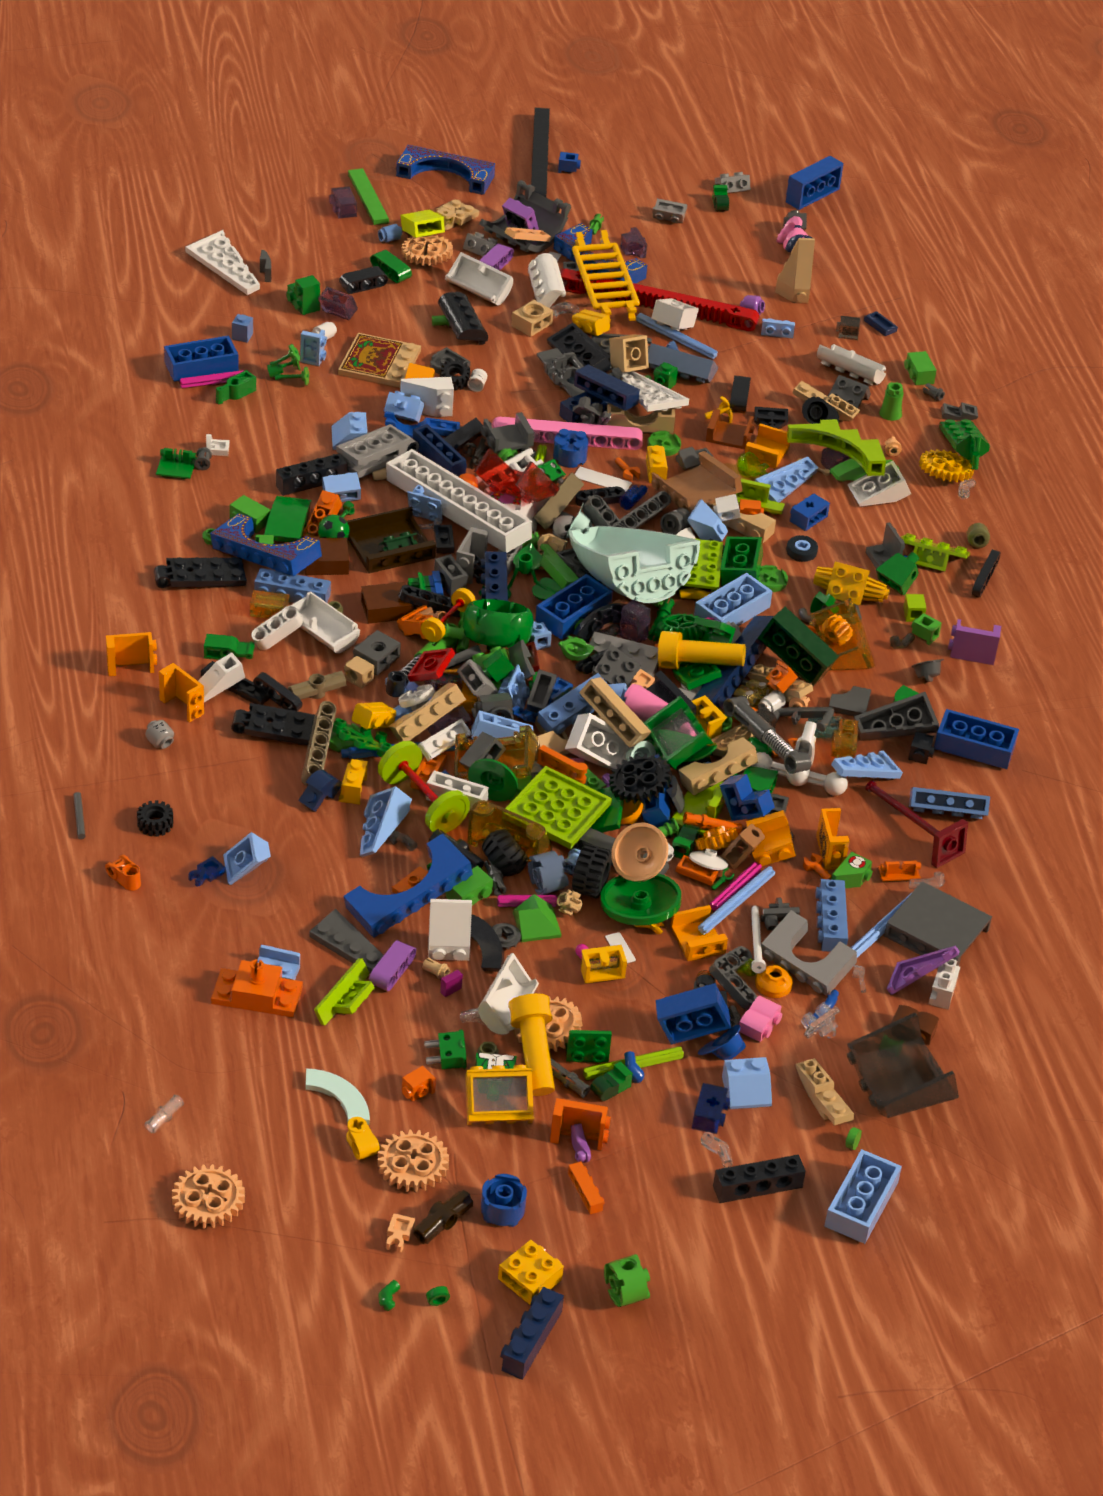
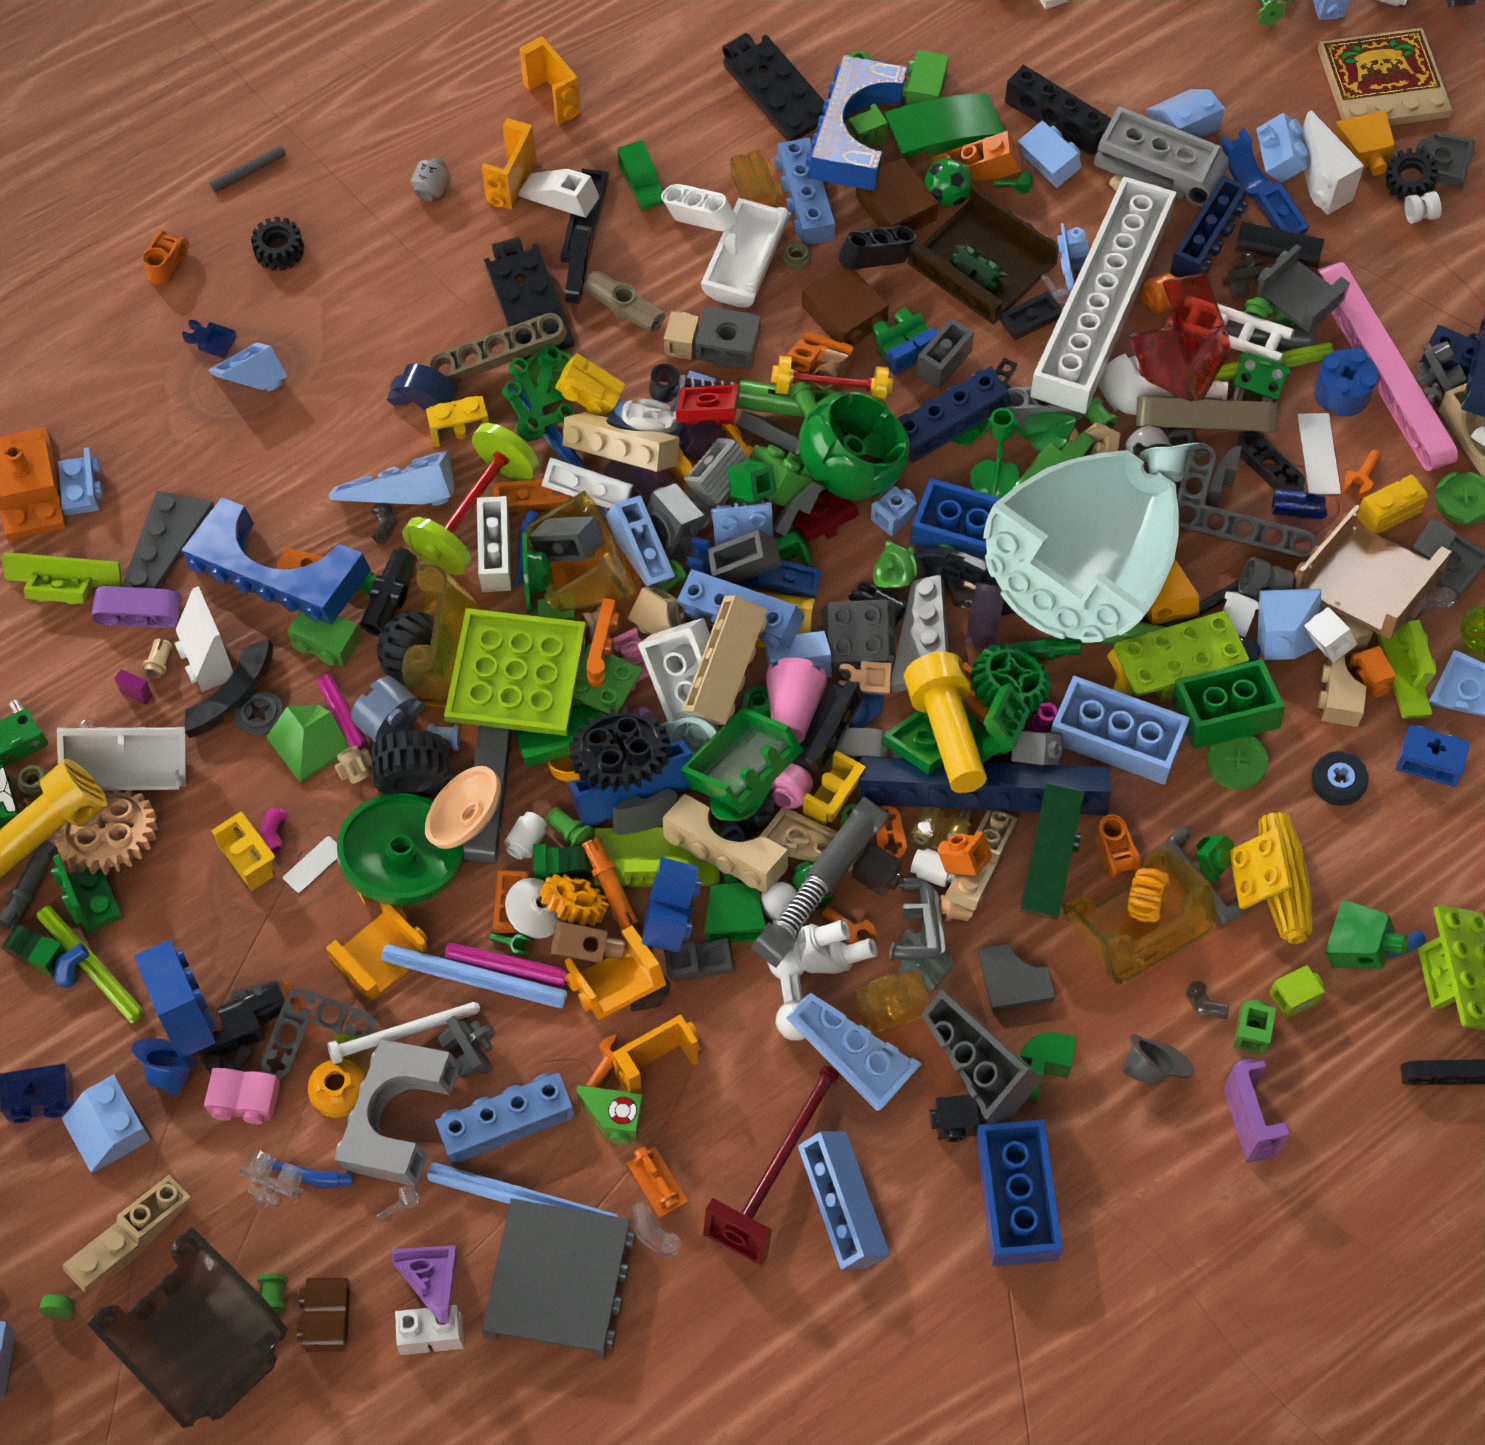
camera: 70 degrees right, 20 degrees up
black beam [398,585,460,618] -> none
light grey panel [456,527,488,584] -> none
dark grey pin [484,860,507,896] -> none
dark grey bracket [866,522,905,569] -> none
none -> black beam [838,225,916,269]

